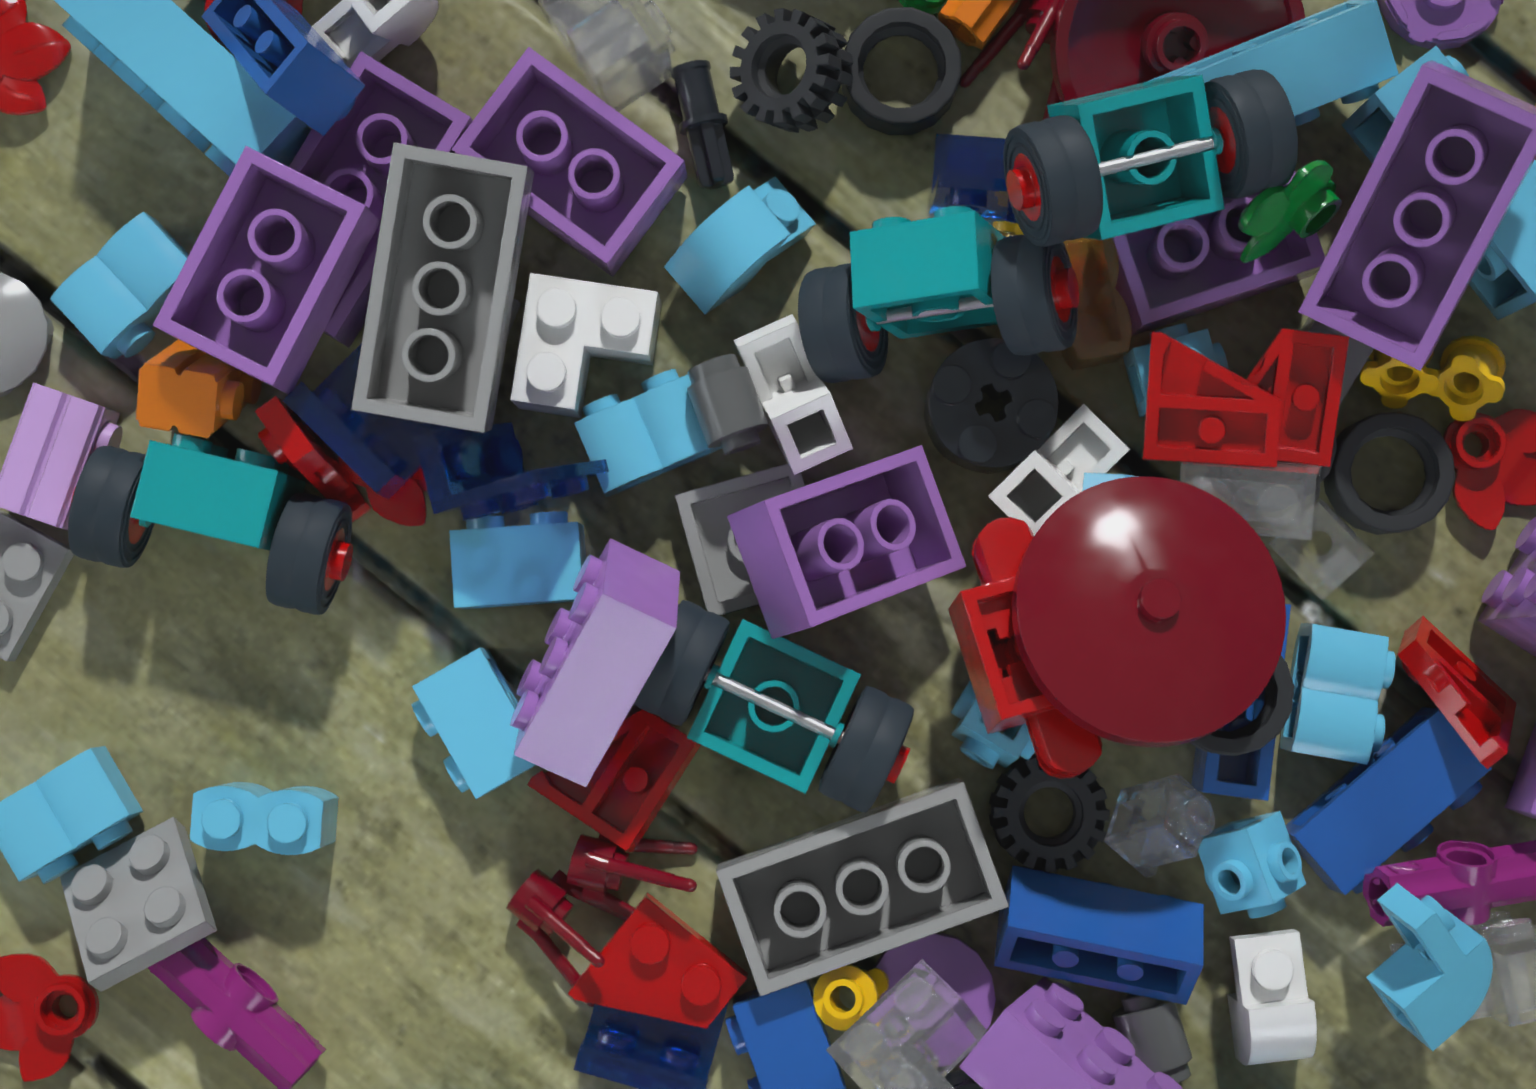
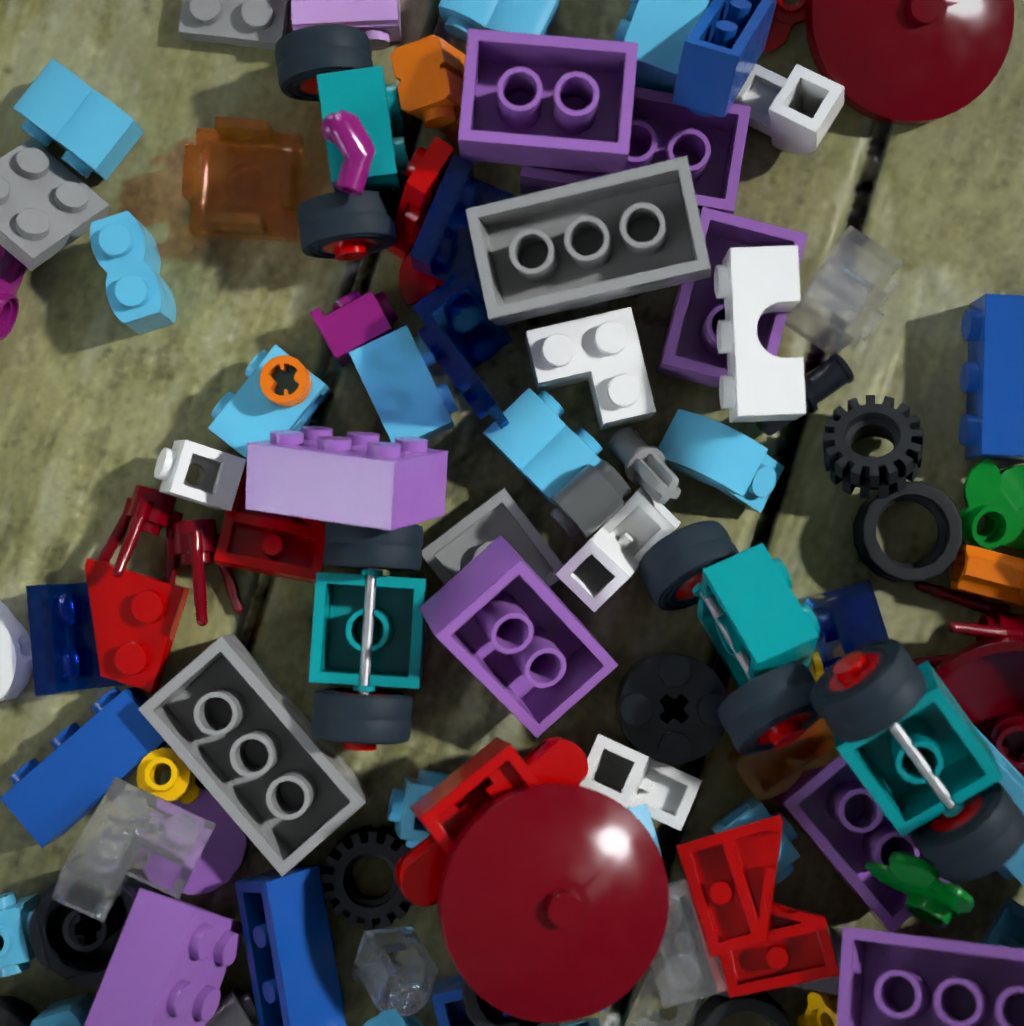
camera: 65 degrees right, 0 degrees up
none -> white brick [154,439,247,511]
none -> clear orange panel [182,116,304,242]
none -> orange bush [259,355,312,407]
none -> magenta brick [310,291,398,367]
none -> magenta arm [322,110,375,196]
none -> light grey axle [609,427,681,504]
none -> white arch [714,245,806,423]

